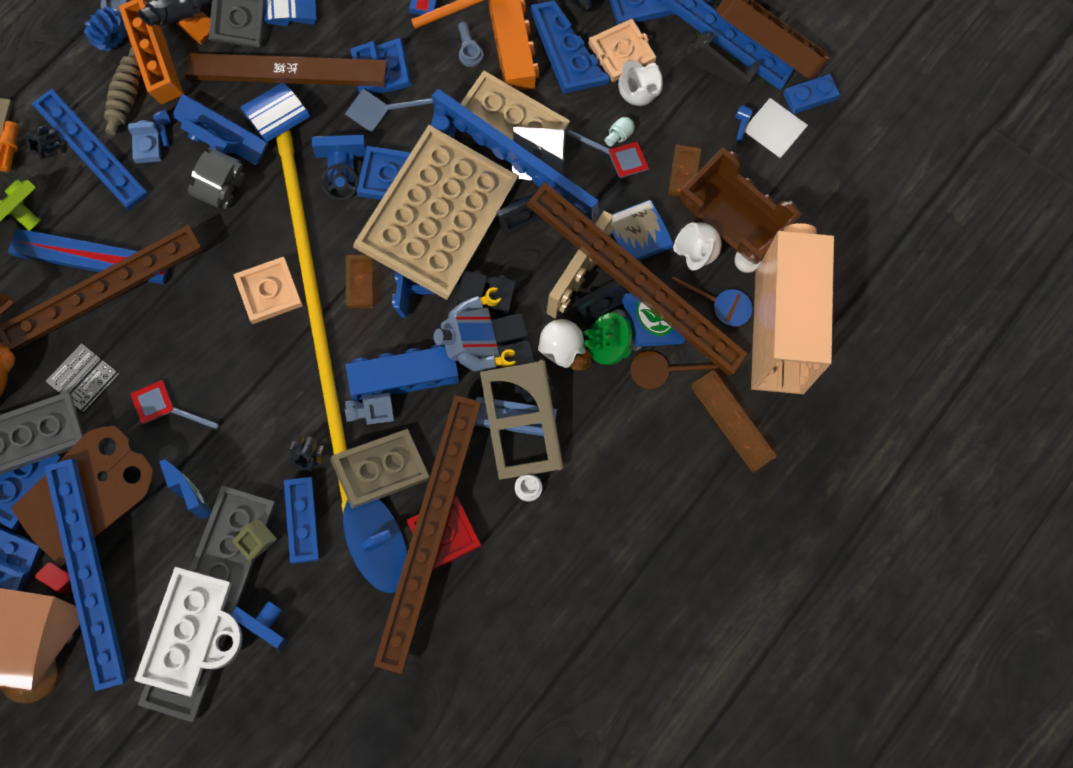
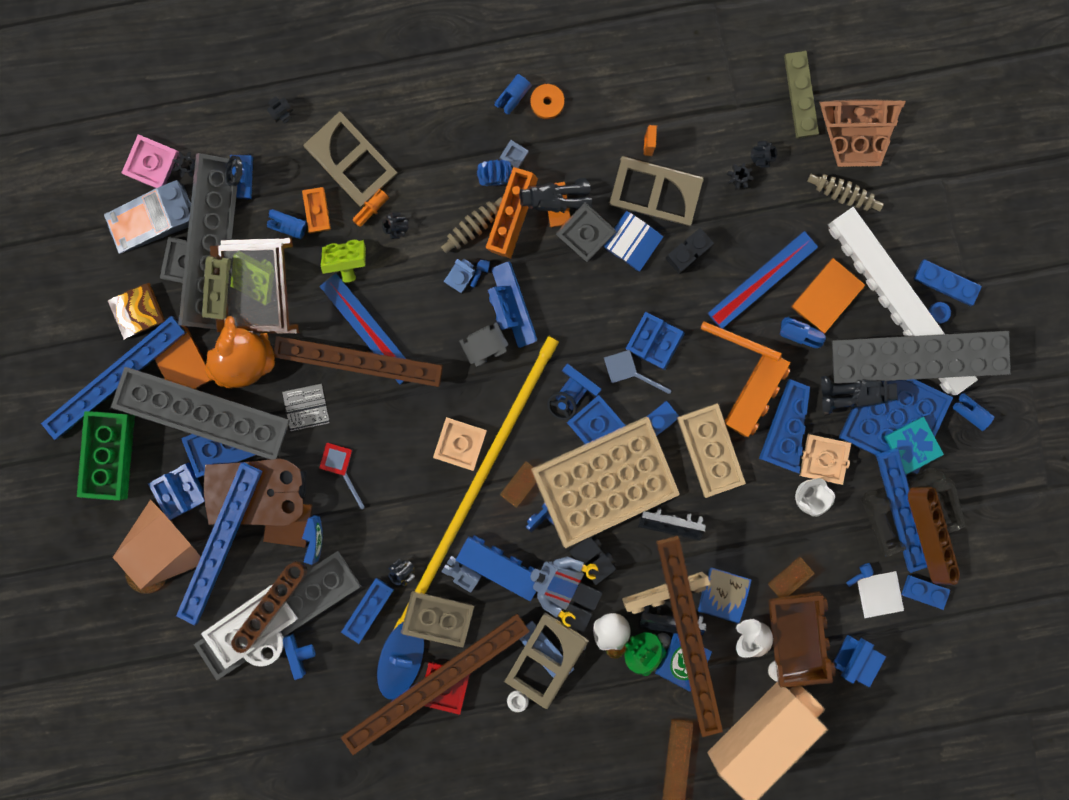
camera: 45 degrees right, 15 degrees up
blue tile [31,89,149,211] -> none
red slope [35,562,72,595] -> none
reddish brown tile [185,53,388,87] -> none
olive slope [232,520,276,562] -> none
slope [240,83,310,142] -> none
blue plate [432,89,598,220] -> none
sand blue plate [458,22,483,67] -> none
plate [512,126,566,180] -> none
piece [567,130,649,178] -> none
light aqua cylinder [605,117,635,146] -> none
reddish brown piece [630,351,719,390] -> none
blue piece [671,277,752,327] -> none
none -> reddish brown beam [231,561,307,653]
none -> reddish brown tile [263,501,312,547]
none -> blue plate [833,635,886,687]

